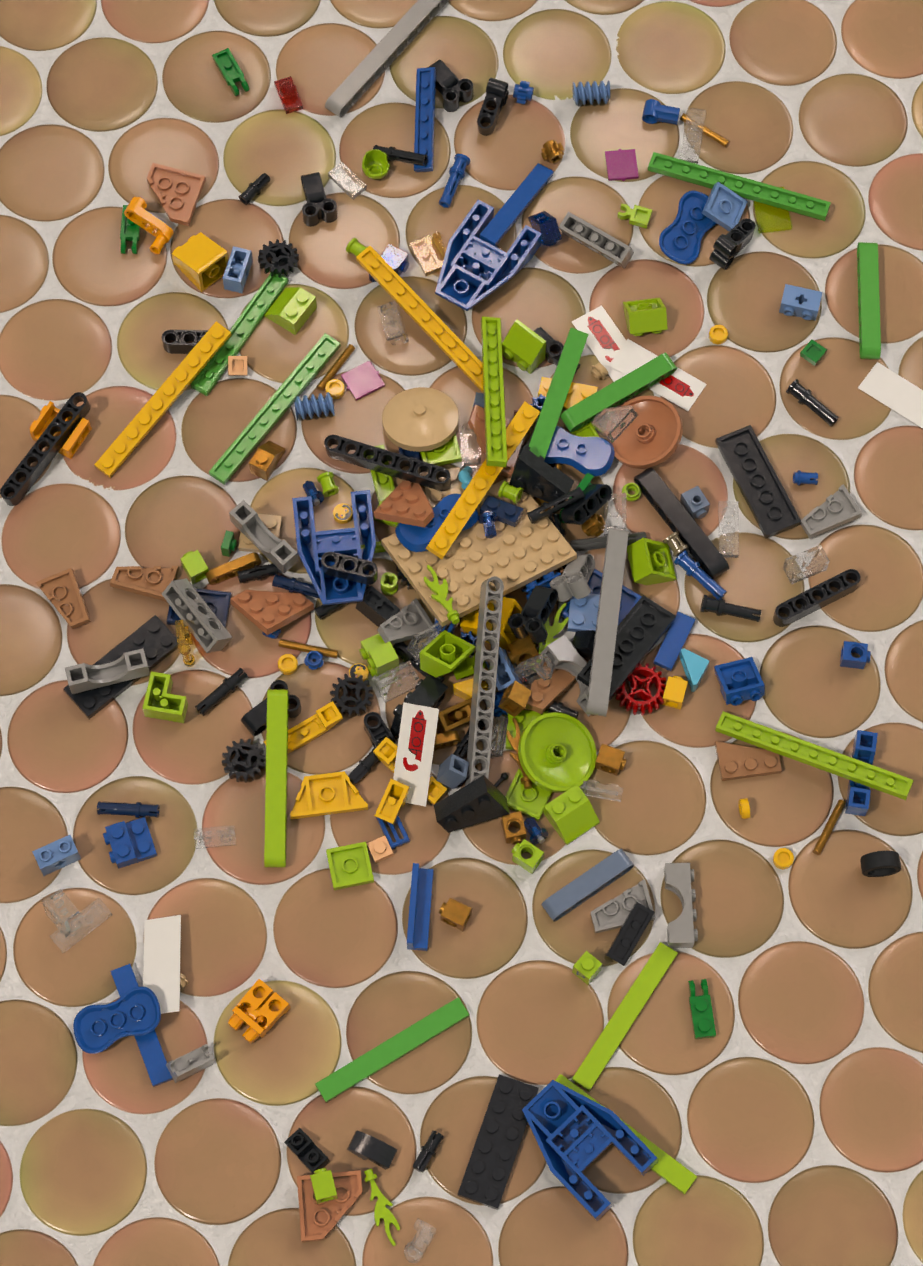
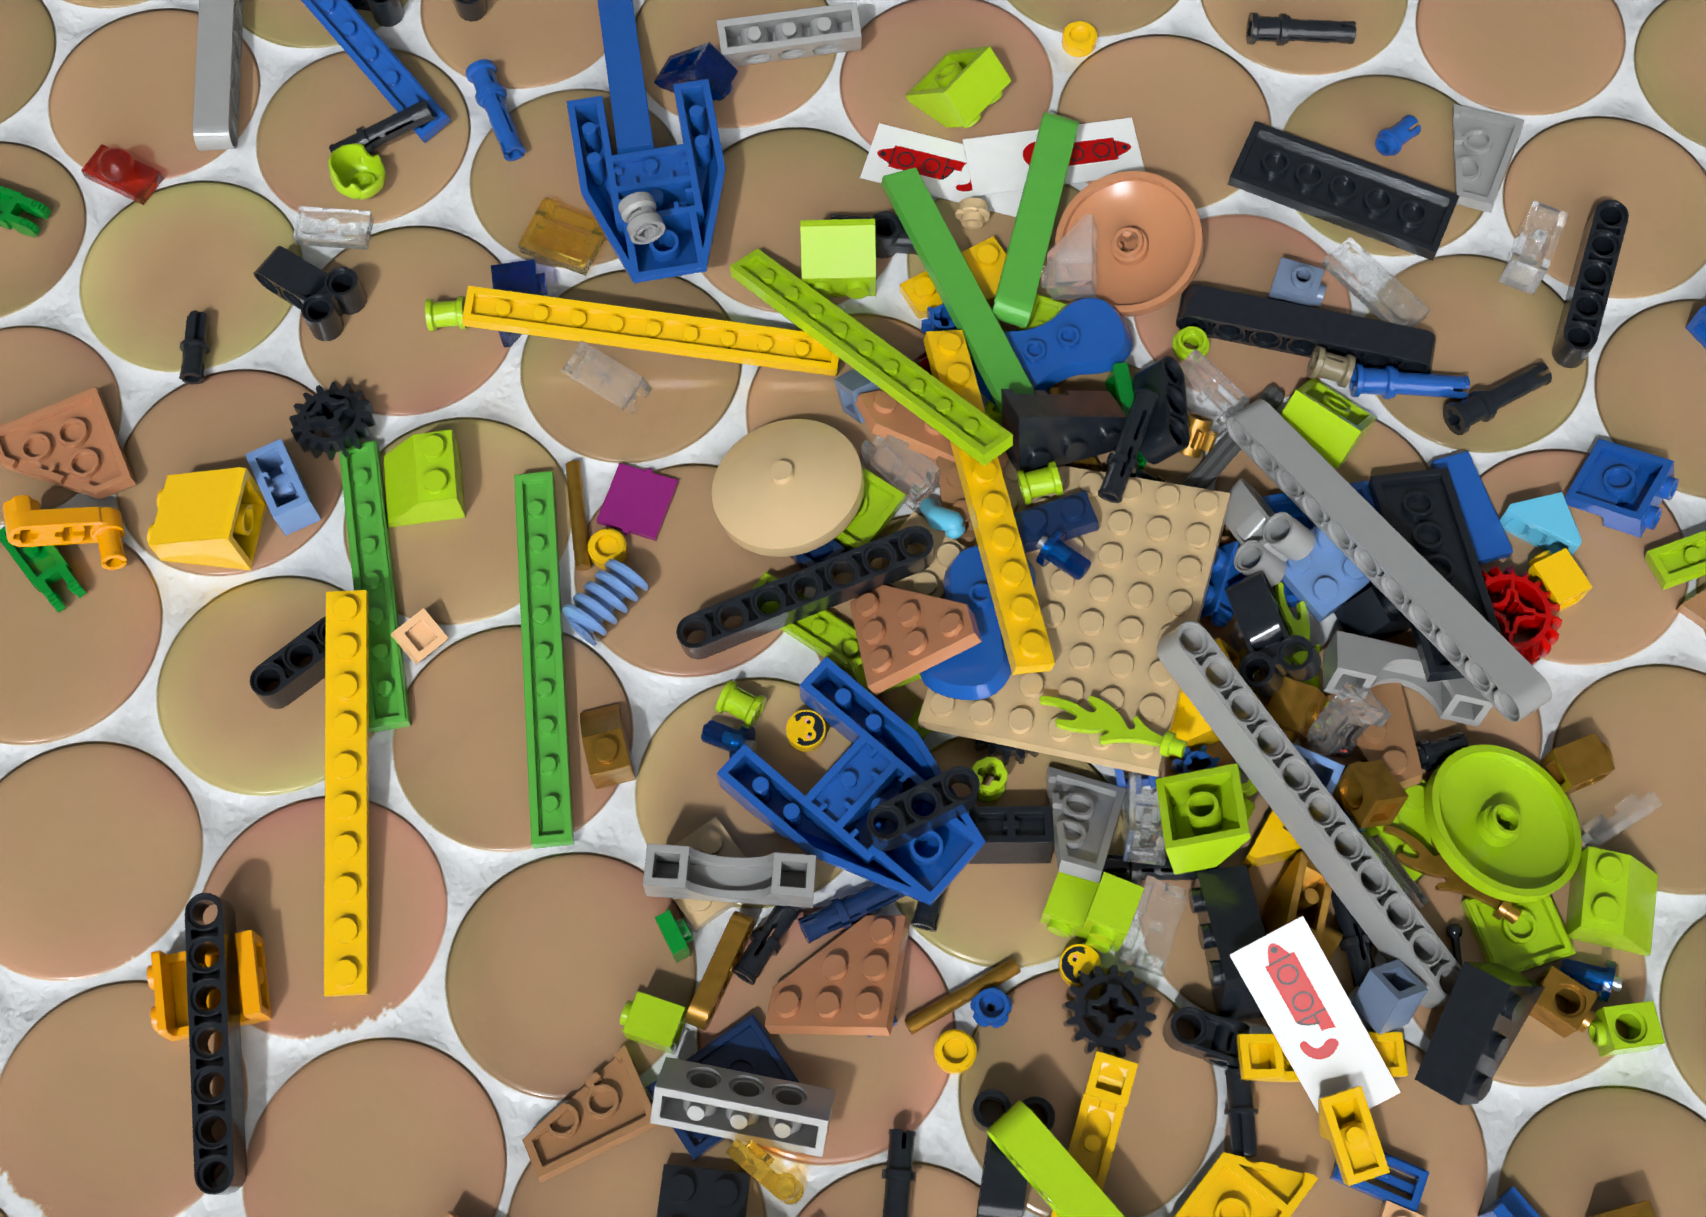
camera: 40 degrees left, 0 degrees up
none -> light grey wheel [618,191,665,245]

